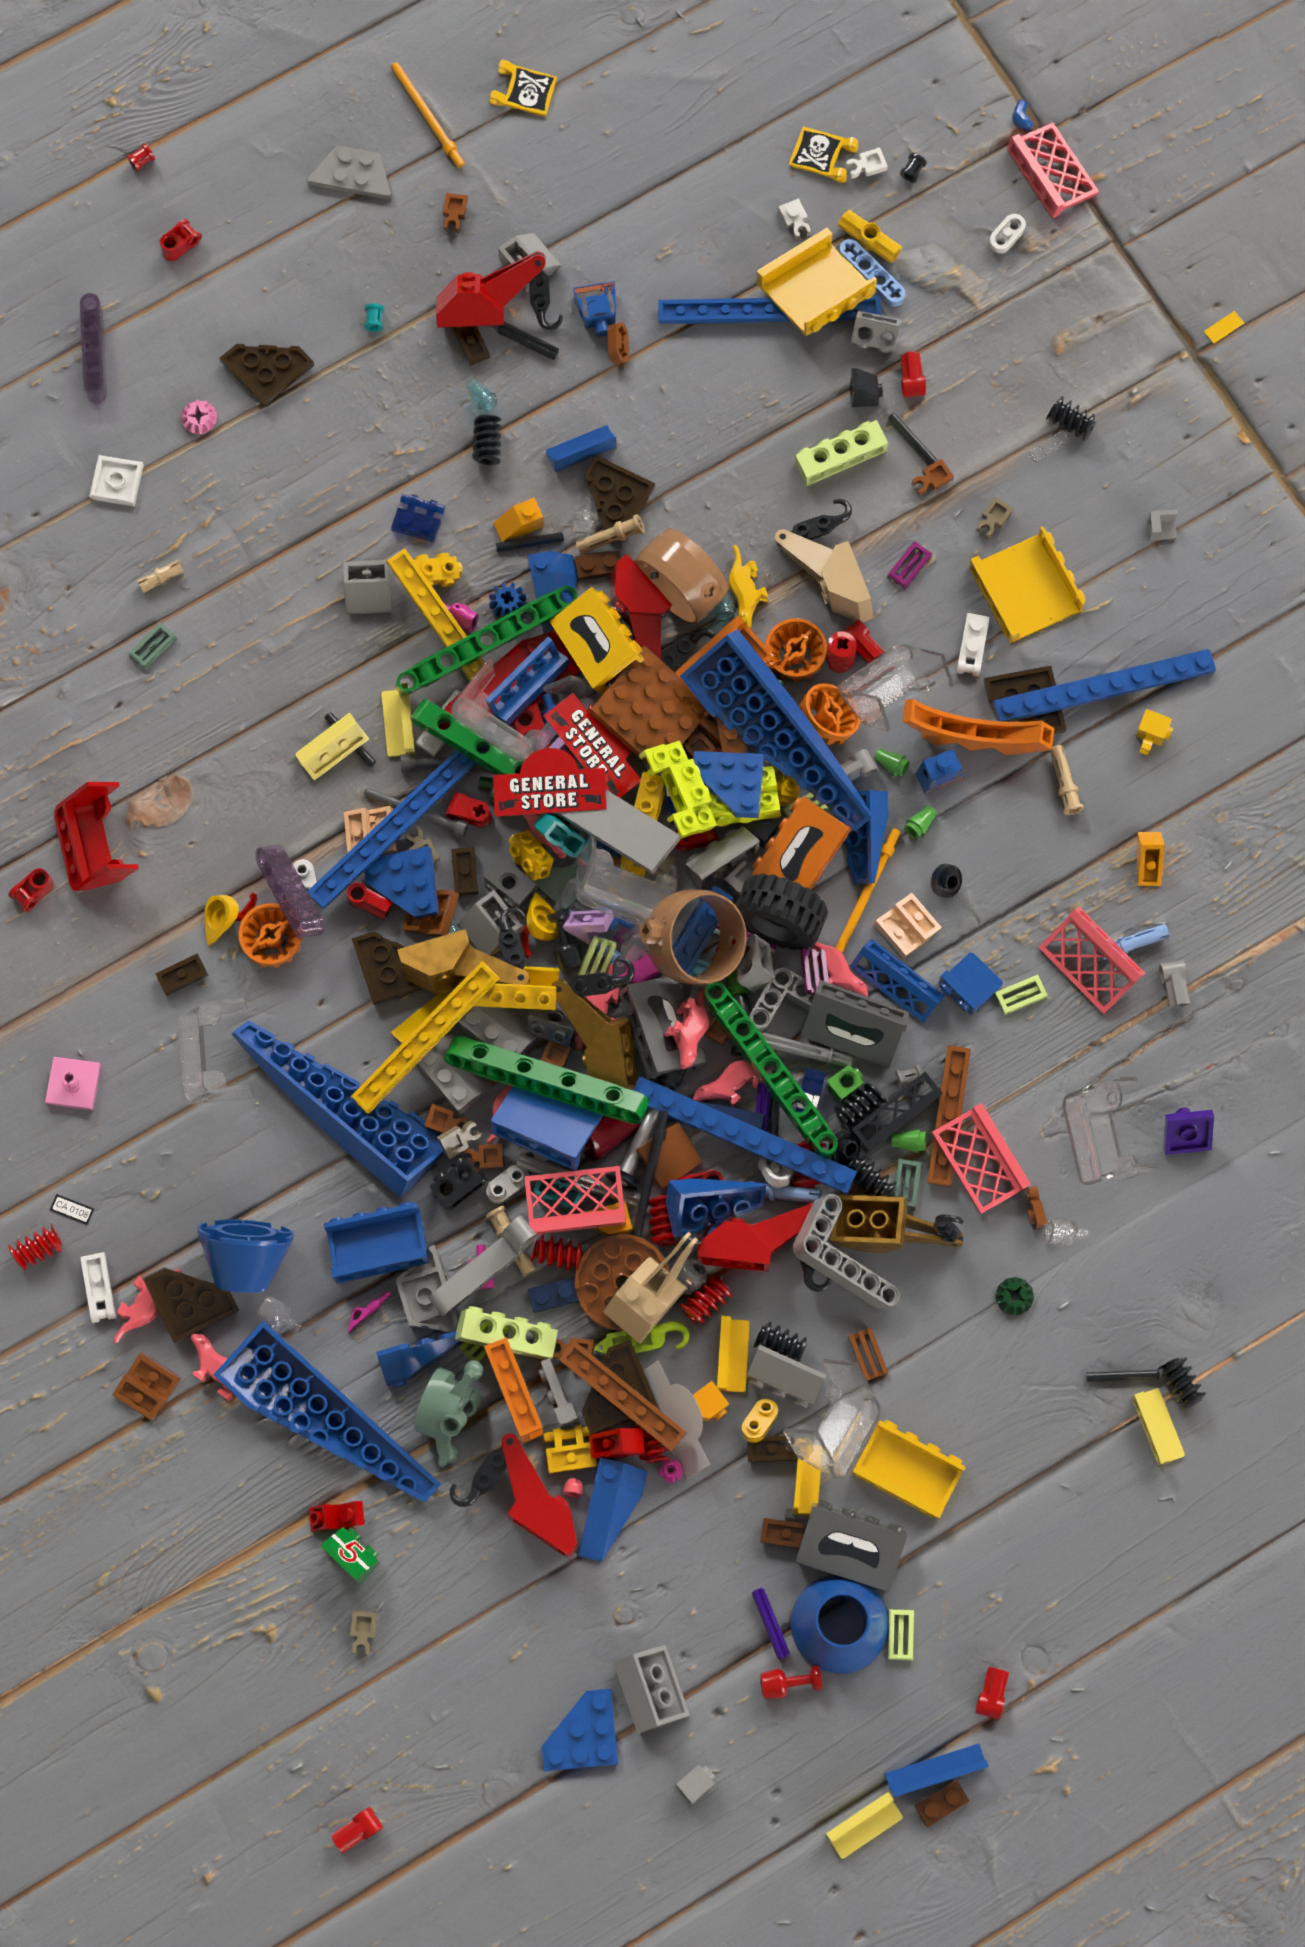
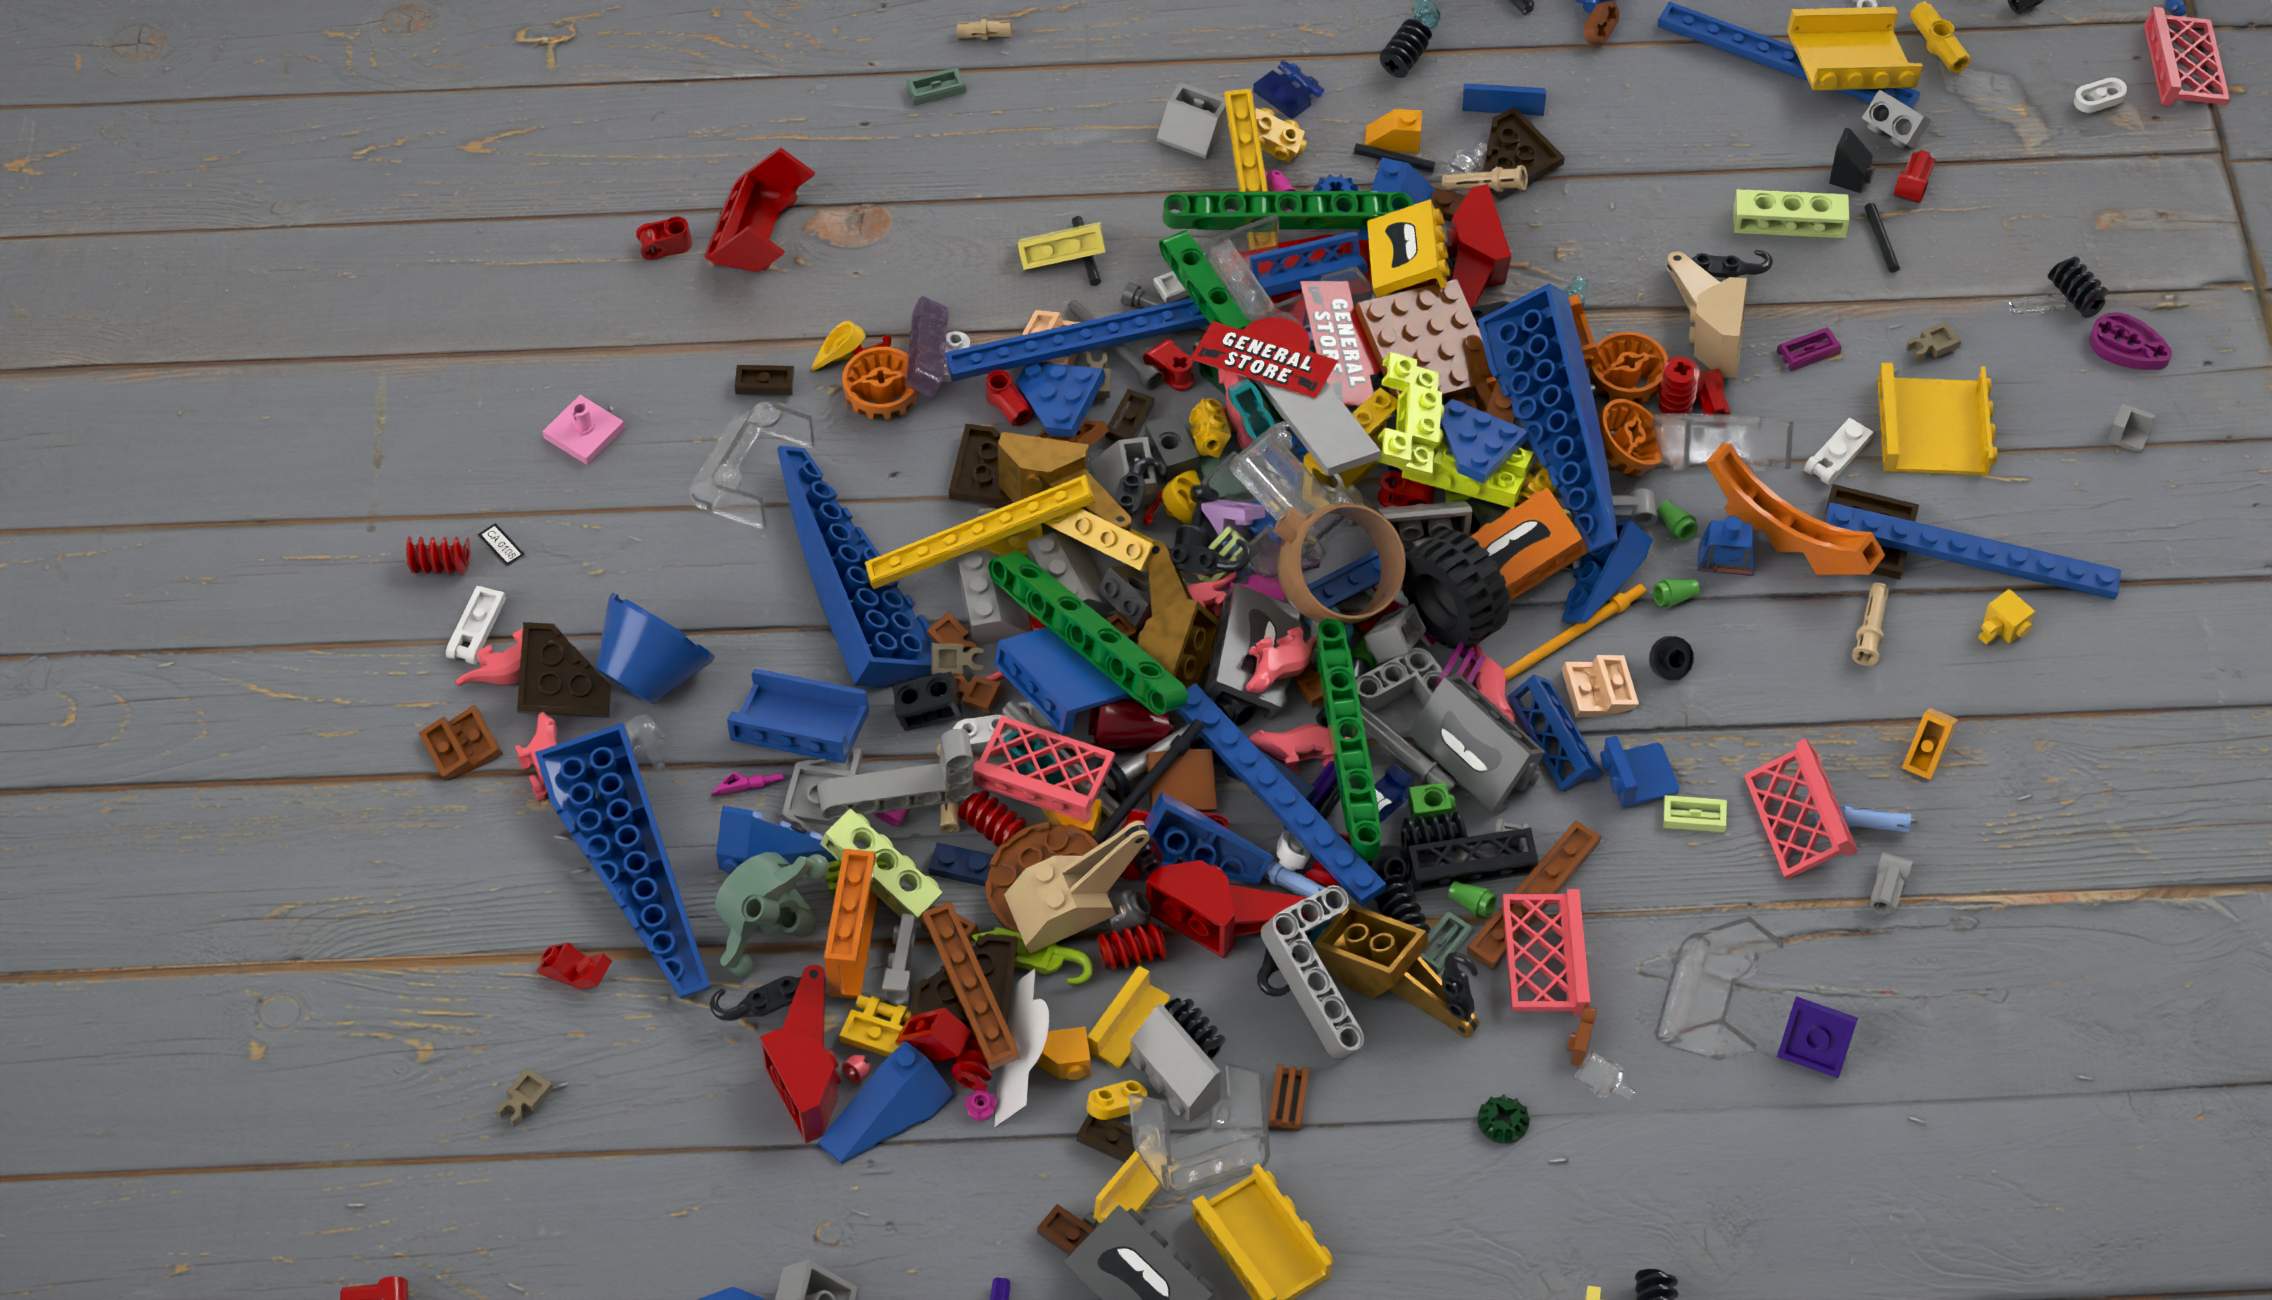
camera: 30 degrees right, 20 degrees down
green slope [321,1527,380,1584] -> none
light yellow panel [381,683,415,758] -> none
medium nougat cylinder [634,528,729,624] -> none
yellow animal [728,545,768,629] -> none
light blue beam [839,239,905,307] -> none
dark orange plate [911,459,954,496] -> none
black bar [1086,1370,1159,1382] -> none
none -> magenta piece [2090,312,2172,370]

